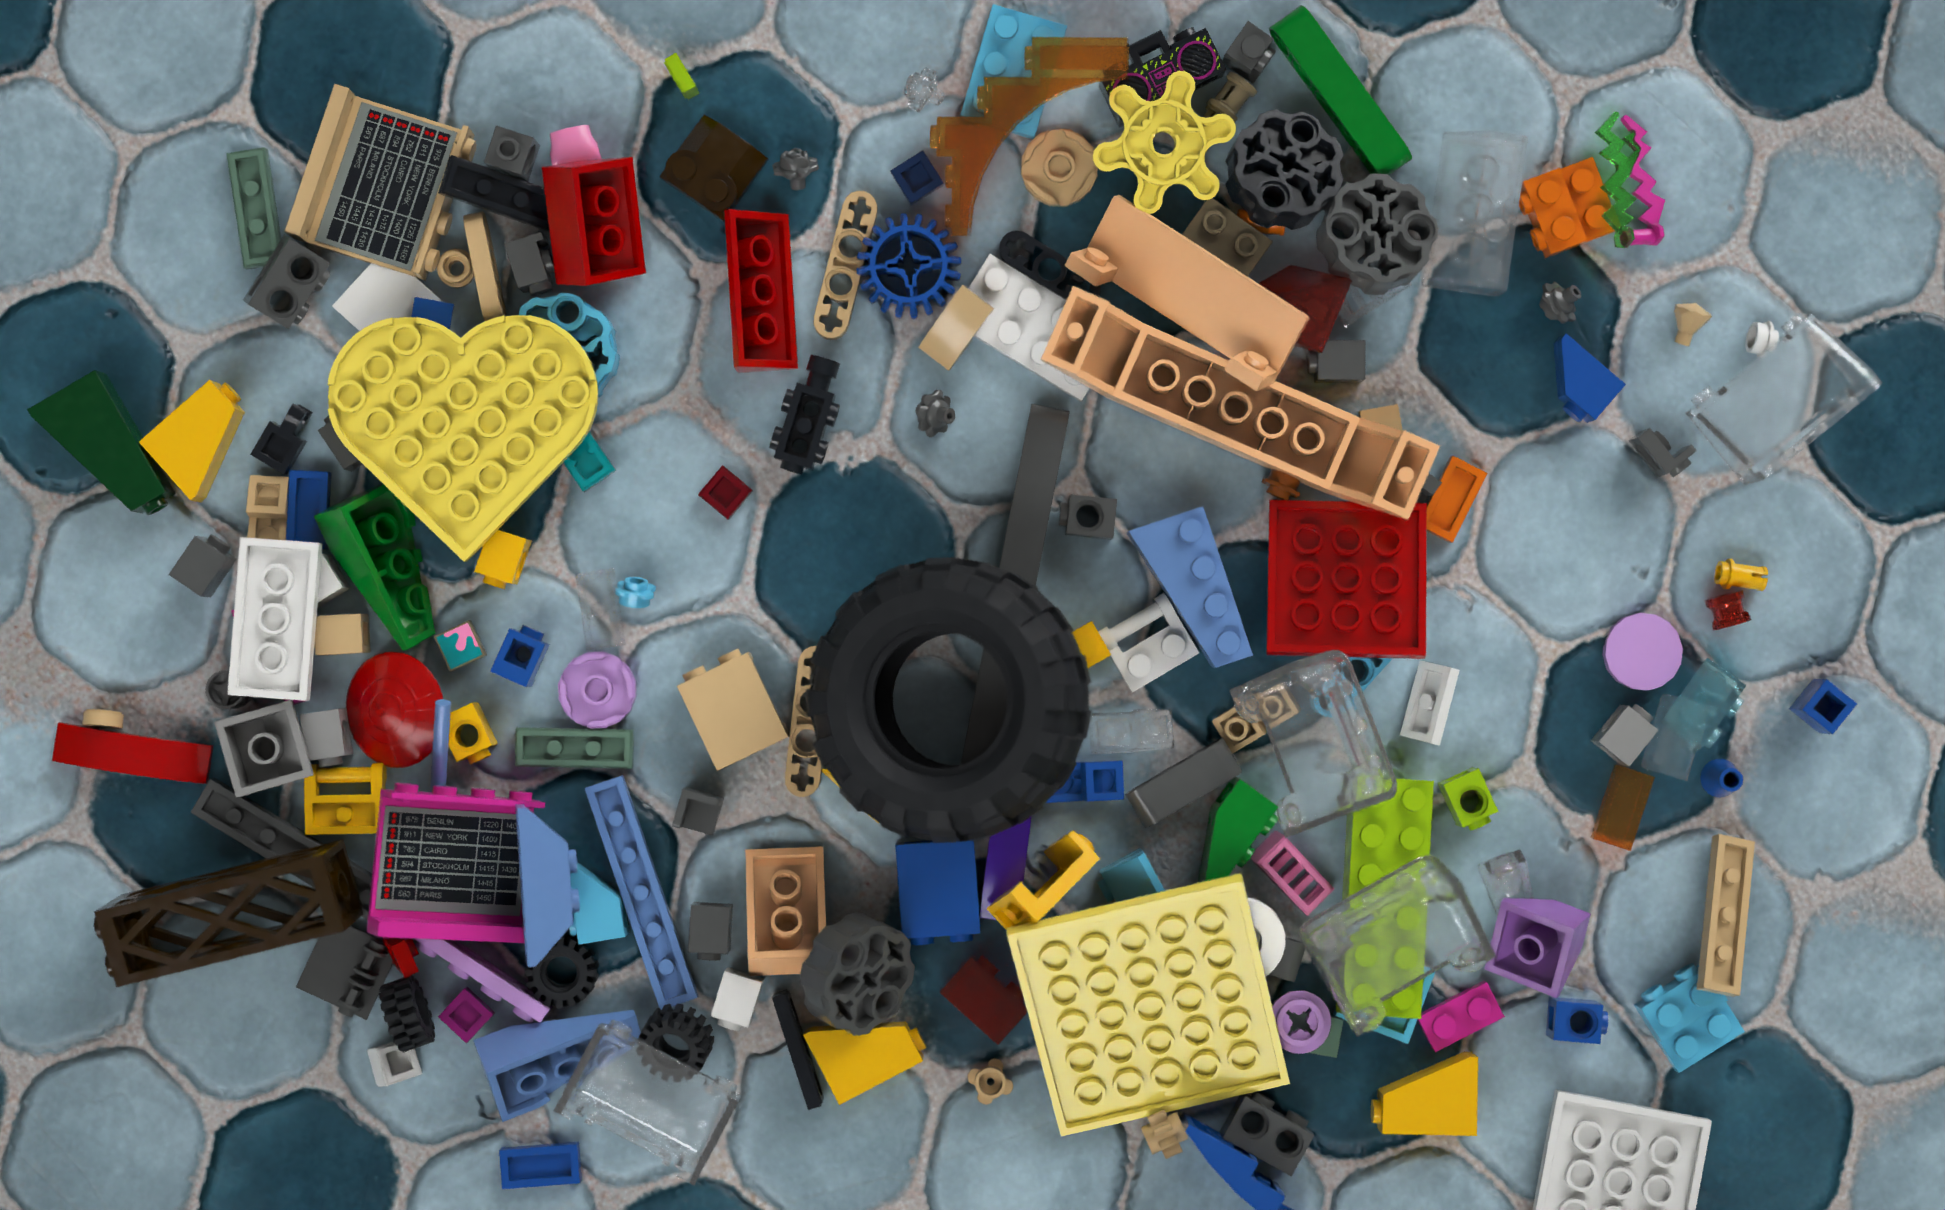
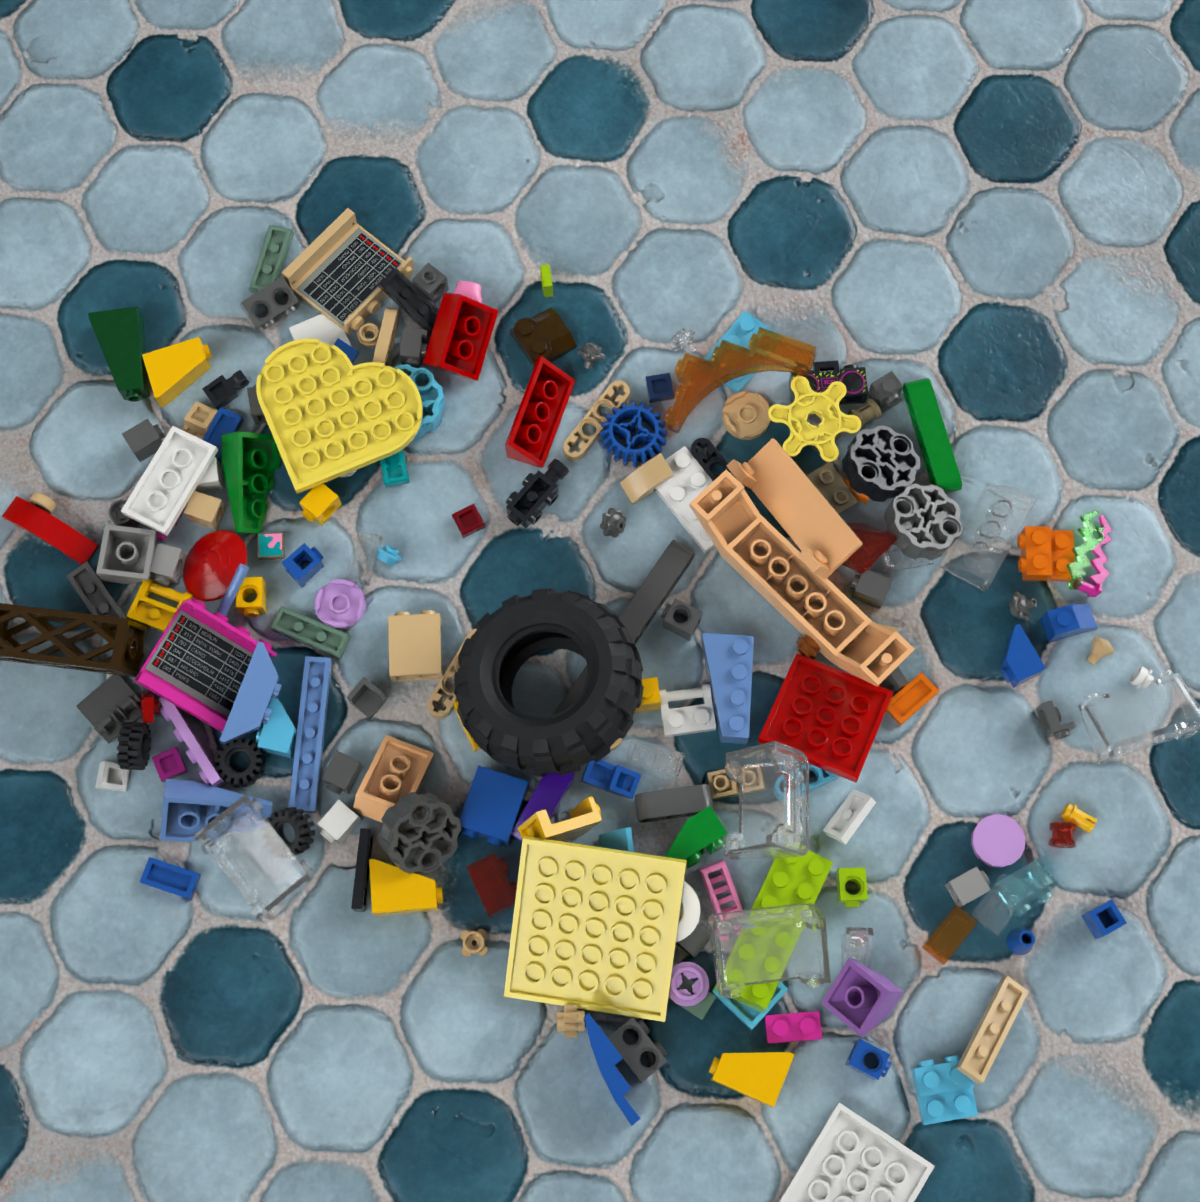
camera: 25 degrees right, 15 degrees down
none -> blue slope [1040,604,1098,643]

